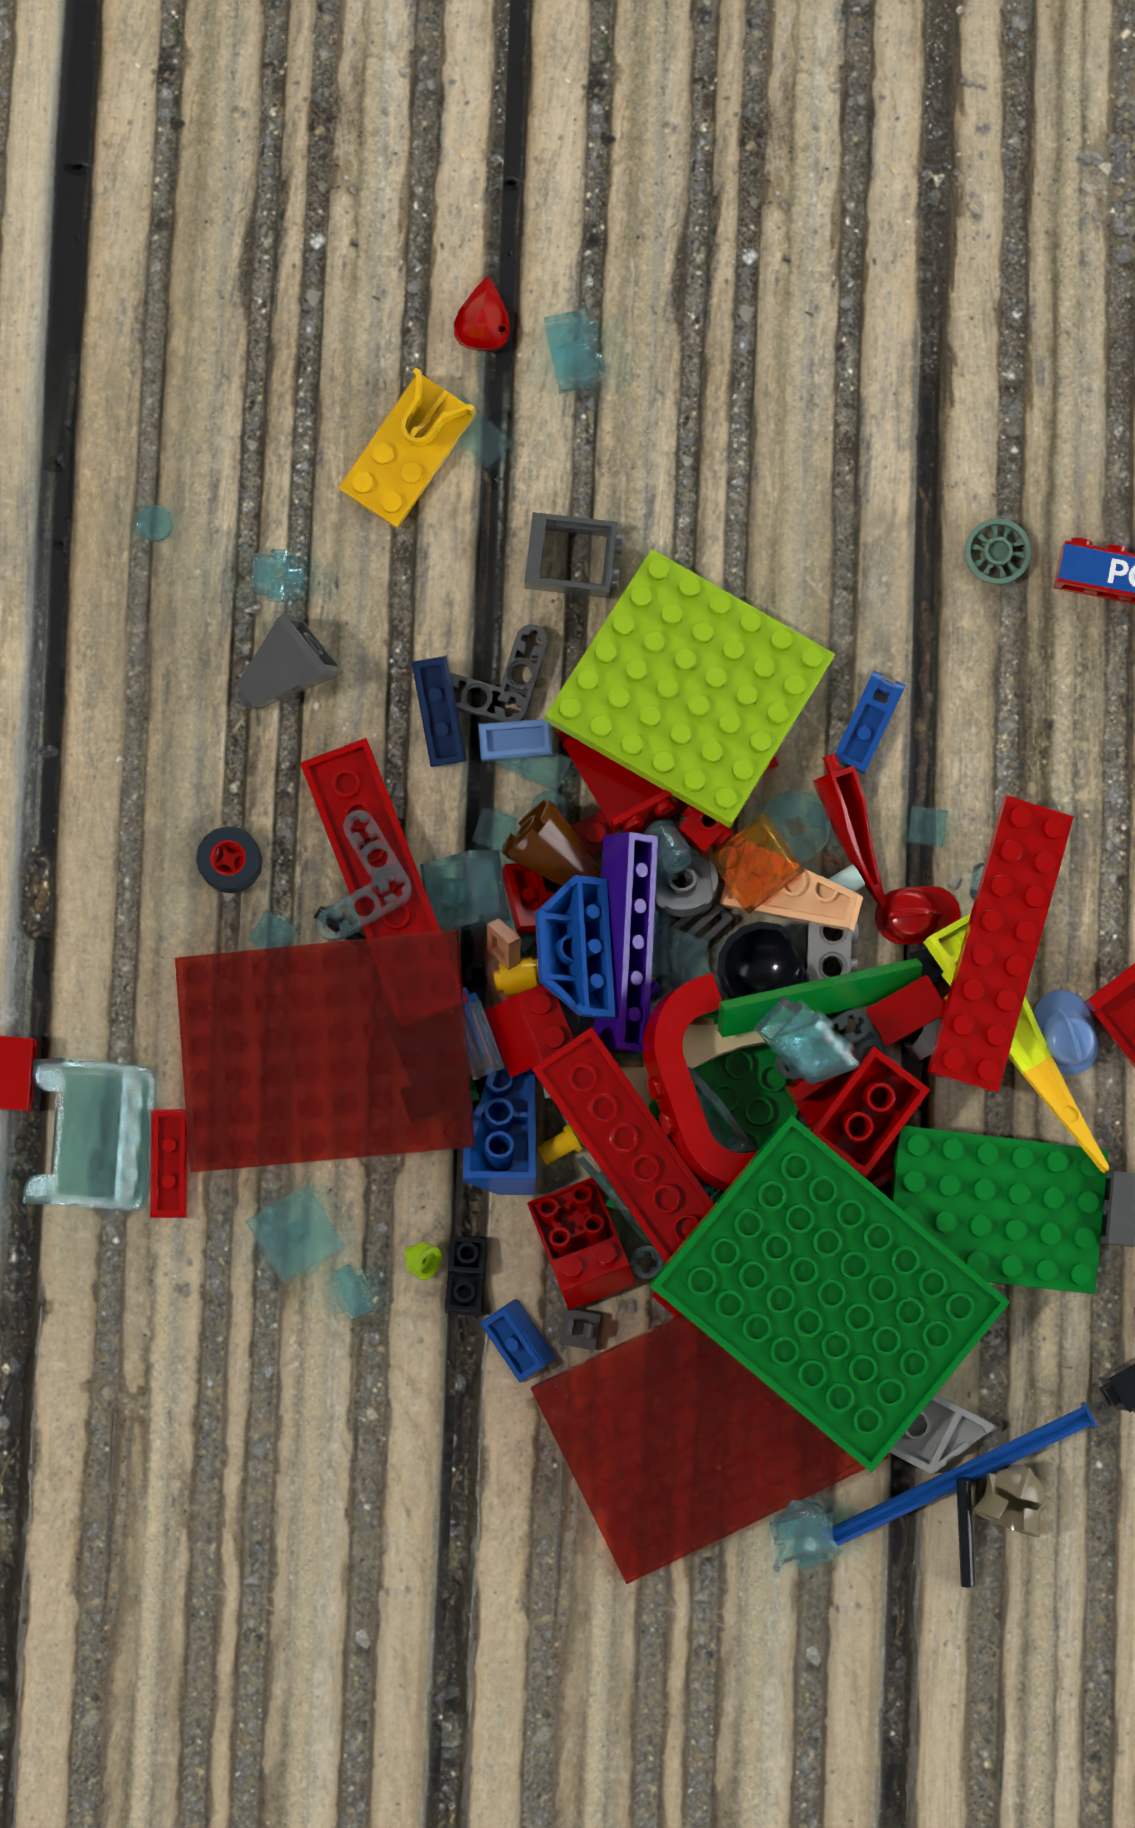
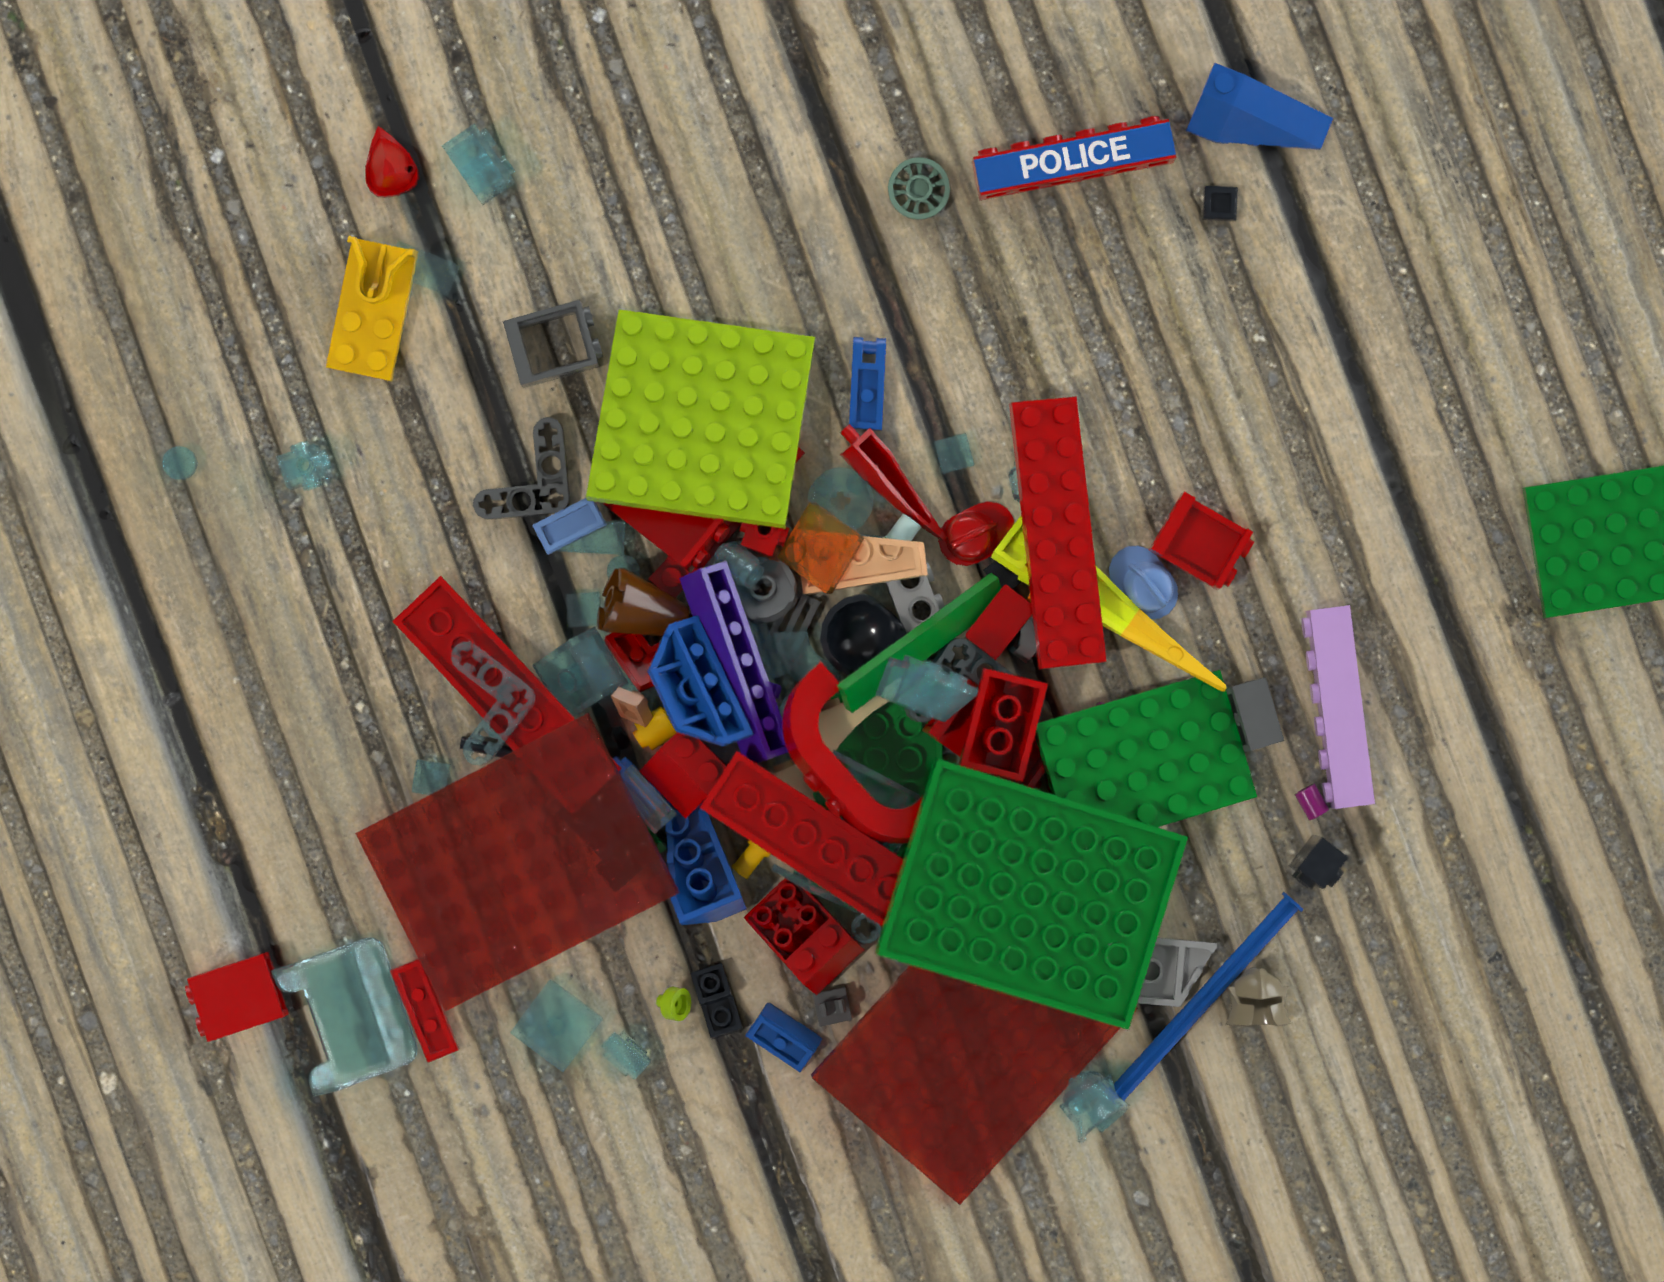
camera: 20 degrees left, 5 degrees up
black wheel [196,826,263,893] -> none
dark grey slope [237,614,343,710] -> none
dark blue tile [411,655,467,767] -> none
black bar [956,1477,975,1588] -> none

